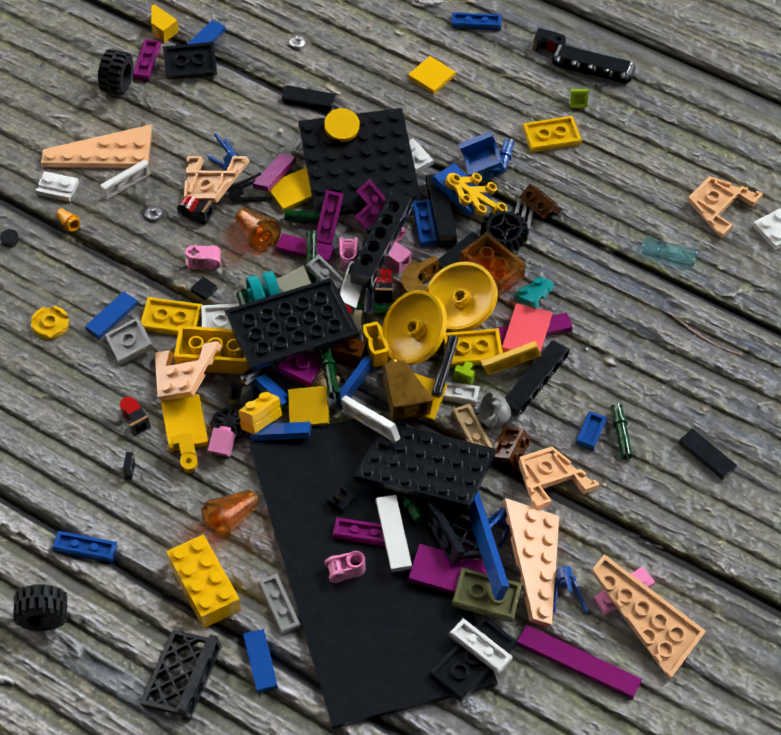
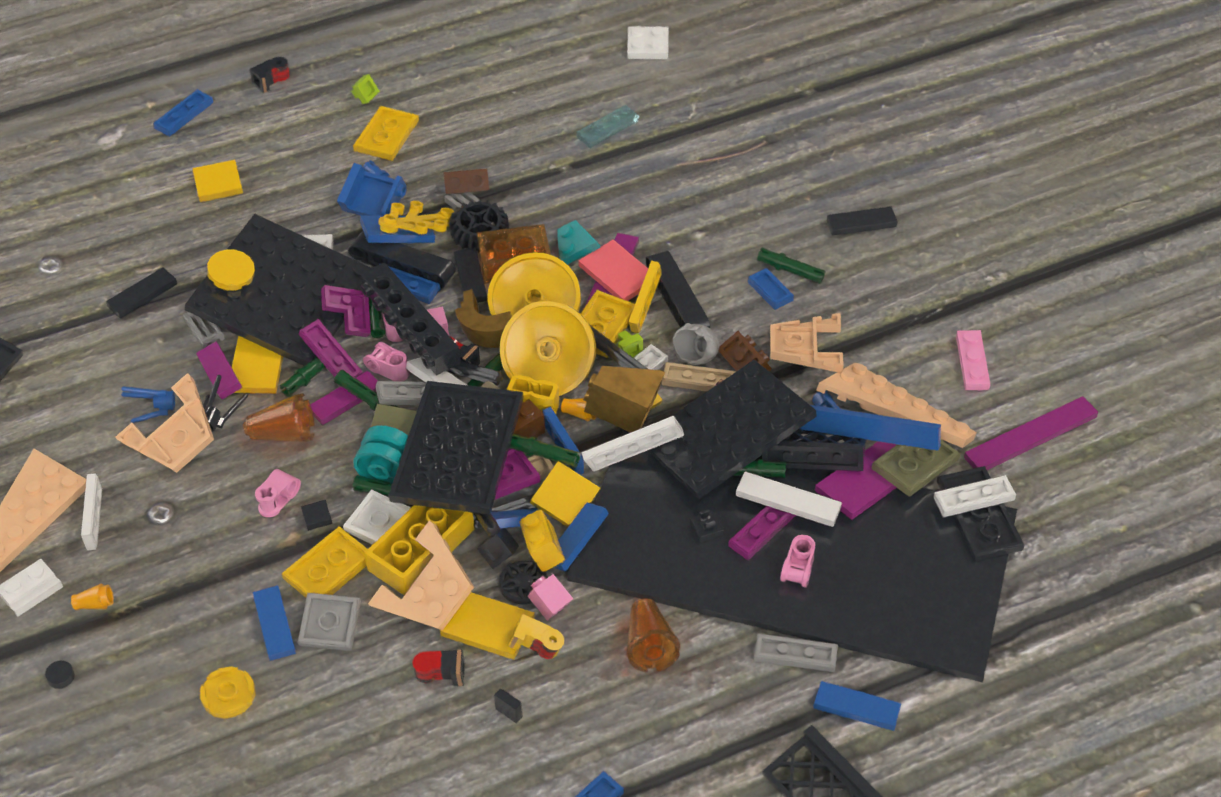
camera: 55 degrees left, 5 degrees down
yellow brick [166,534,241,628] -> none
black leg [177,195,214,225] -> none
black beam [551,45,636,83] -> none
blue plant [553,566,589,614] -> none
light nougat wing [591,554,706,680] -> none
light nougat wing [688,176,763,238] -> none

